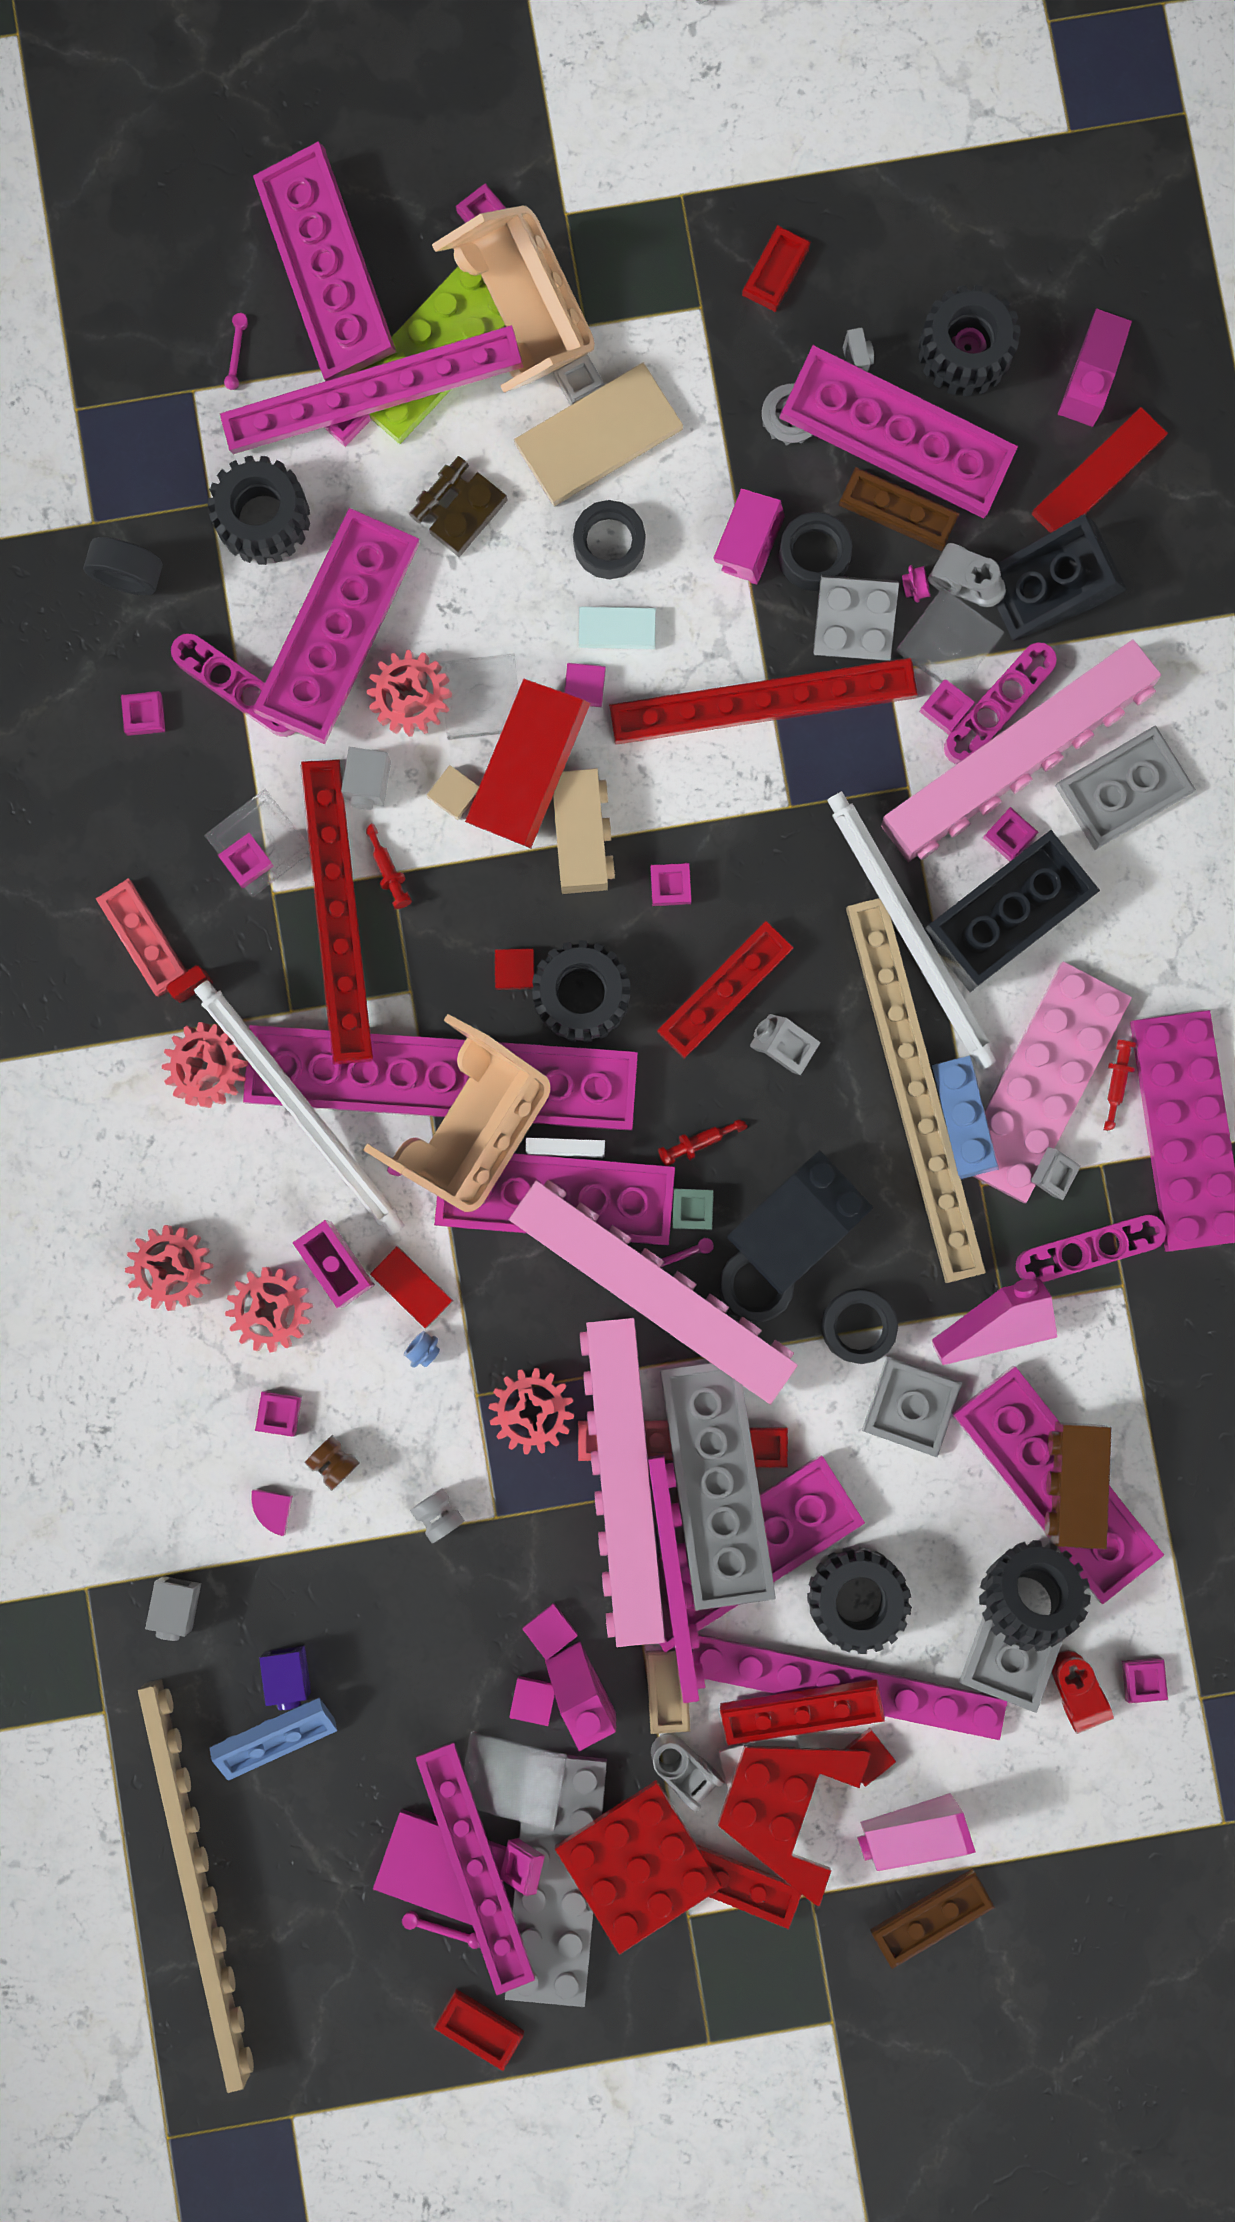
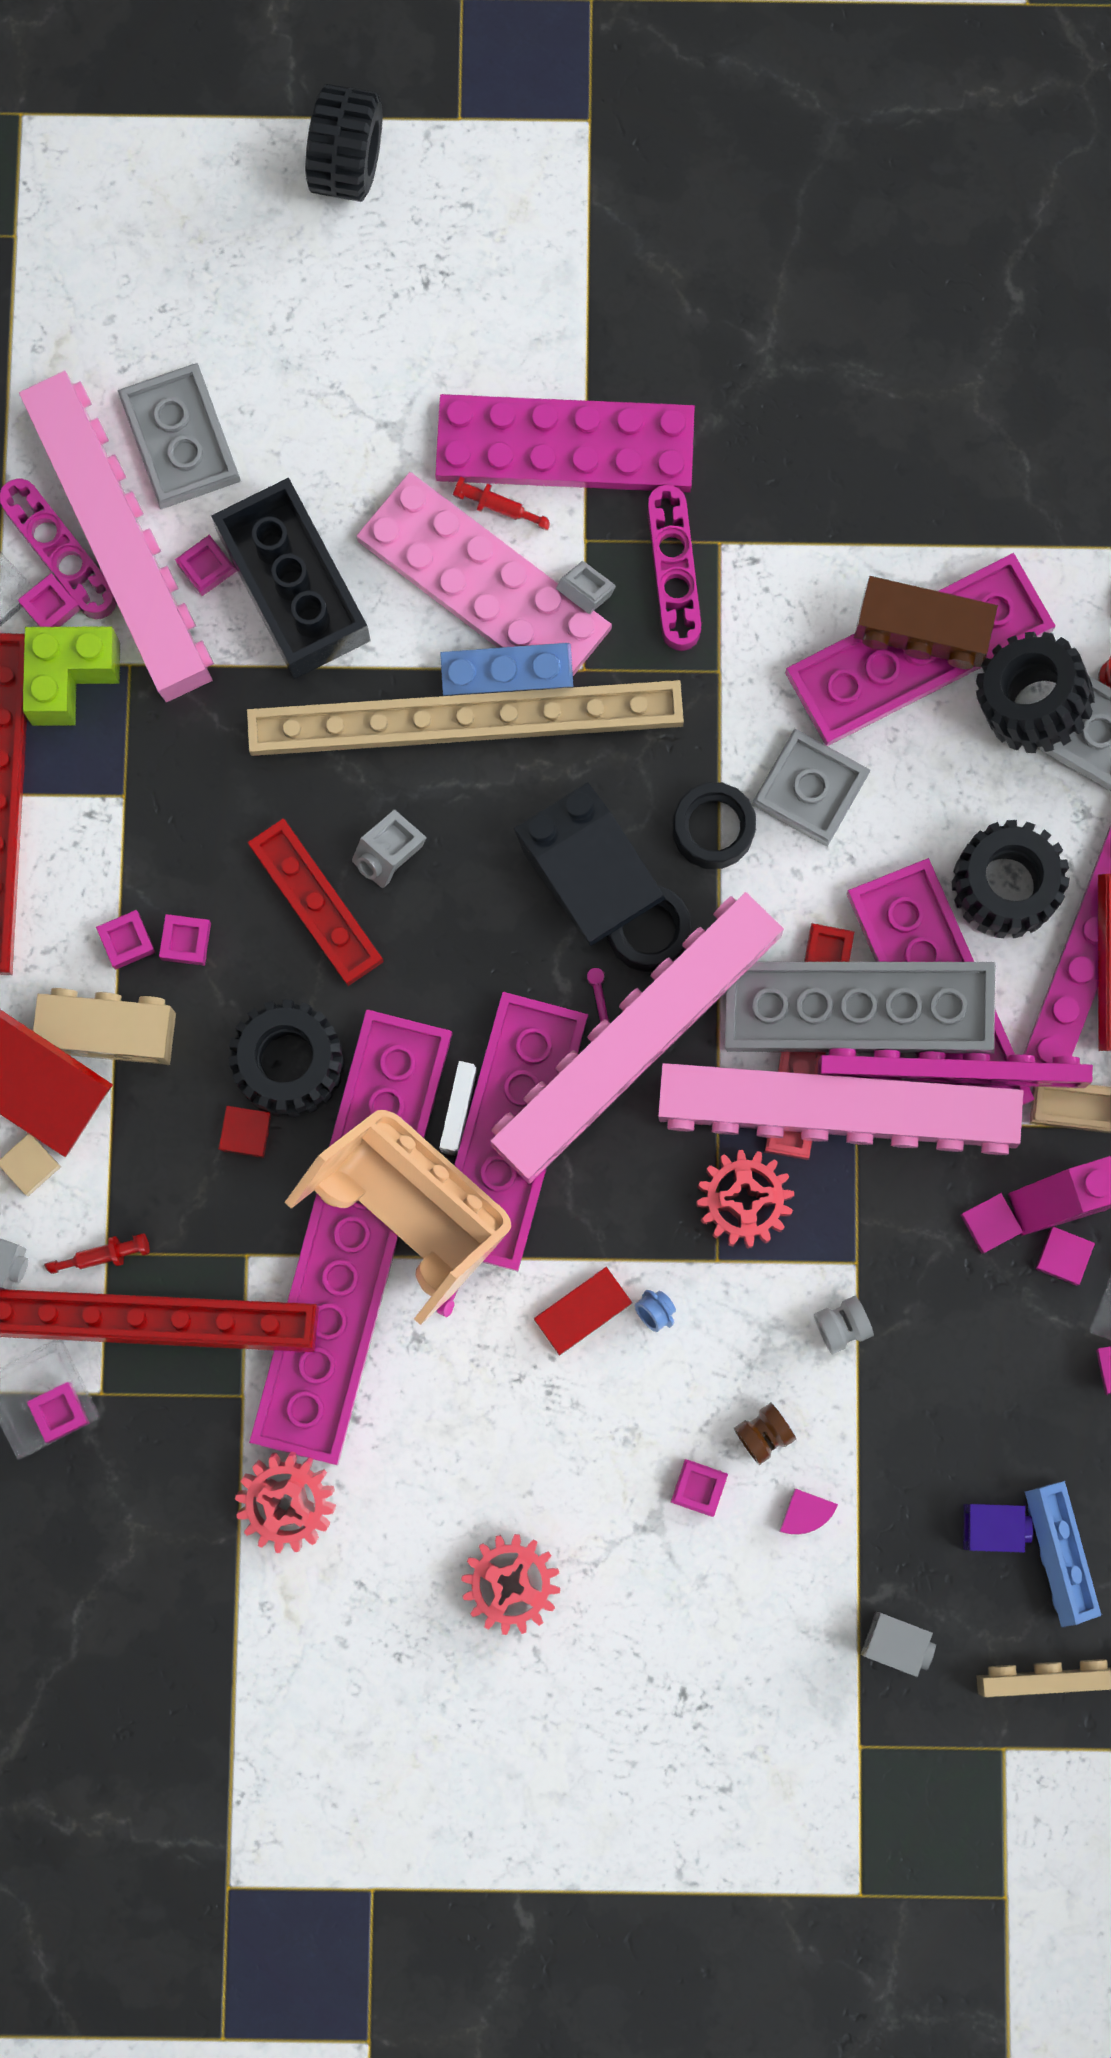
camera: 80 degrees left, 5 degrees down
coral tile [96,878,187,997] -> none
red tile [166,966,213,1003] -> none
white piece [194,980,405,1236] -> none
coral gear [225,1267,313,1353] -> none
dark pink brick [292,1220,375,1308] -> none
red piece [658,1119,748,1166] -> none
sand green plate [672,1189,713,1230] -> none
white piece [827,791,996,1069] -> none
slope [932,1279,1057,1365] -> none
none -> lime brick [23,626,120,726]
none -> dark pink plate [96,910,156,970]

